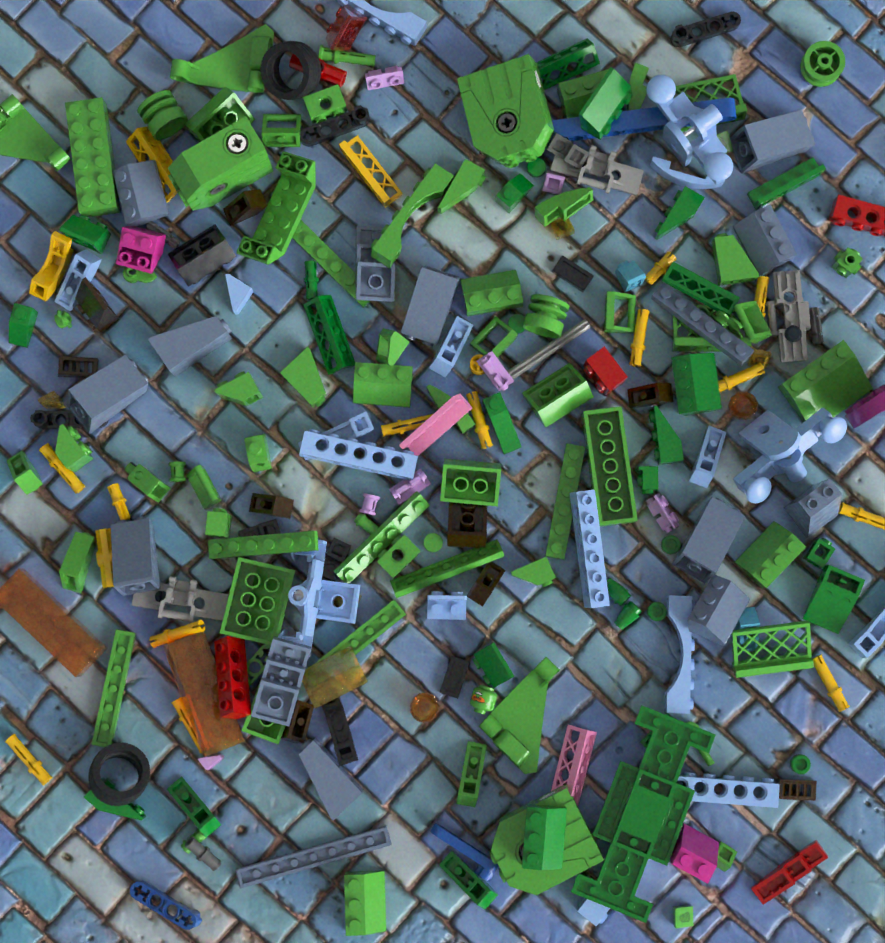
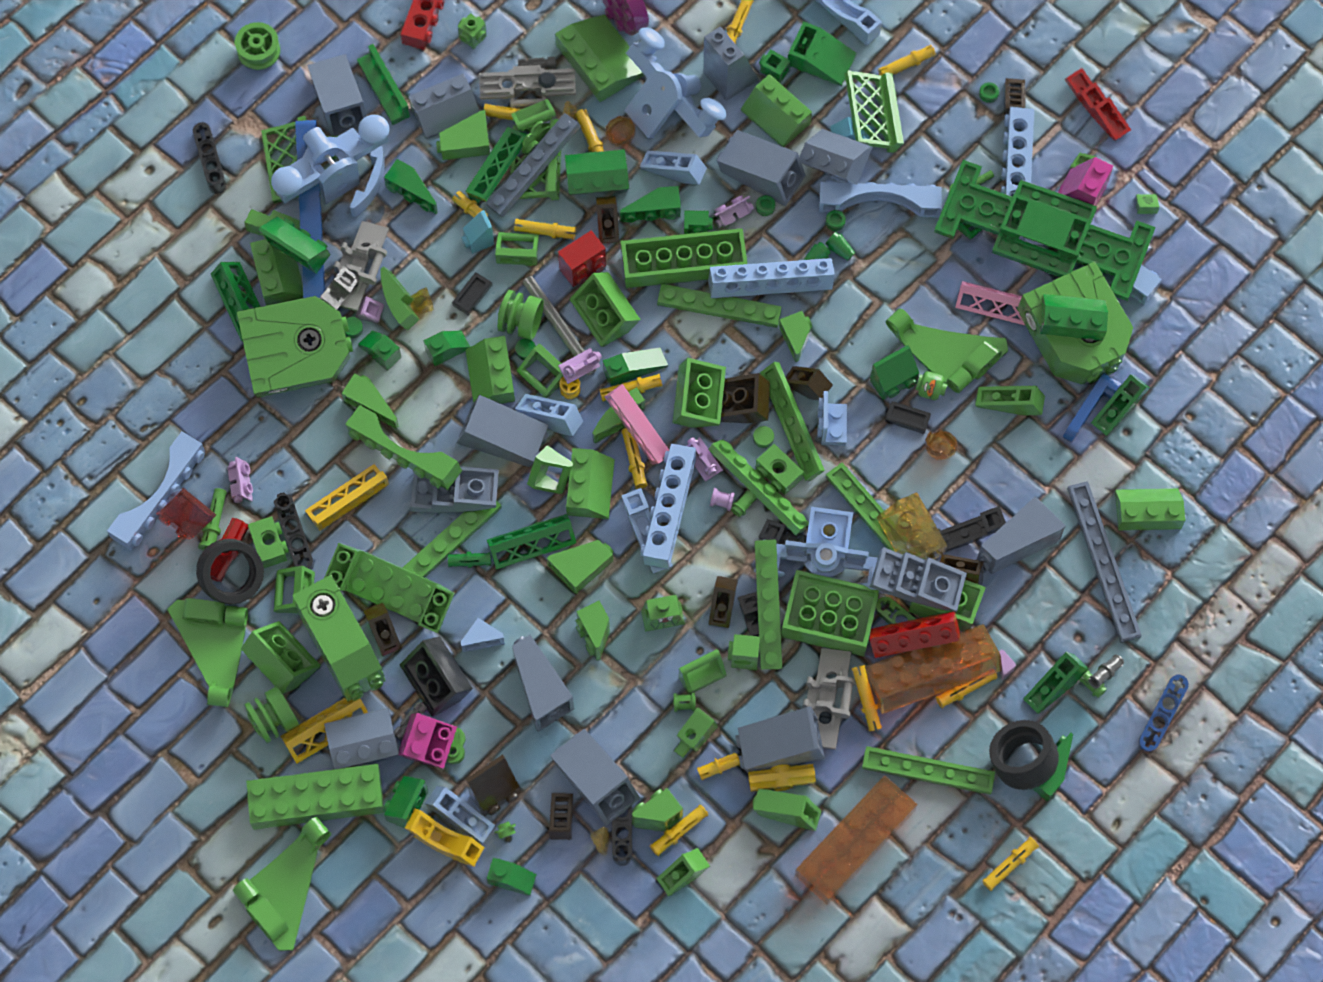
camera: 90 degrees left, 15 degrees down
none -> green slope [423,331,471,367]

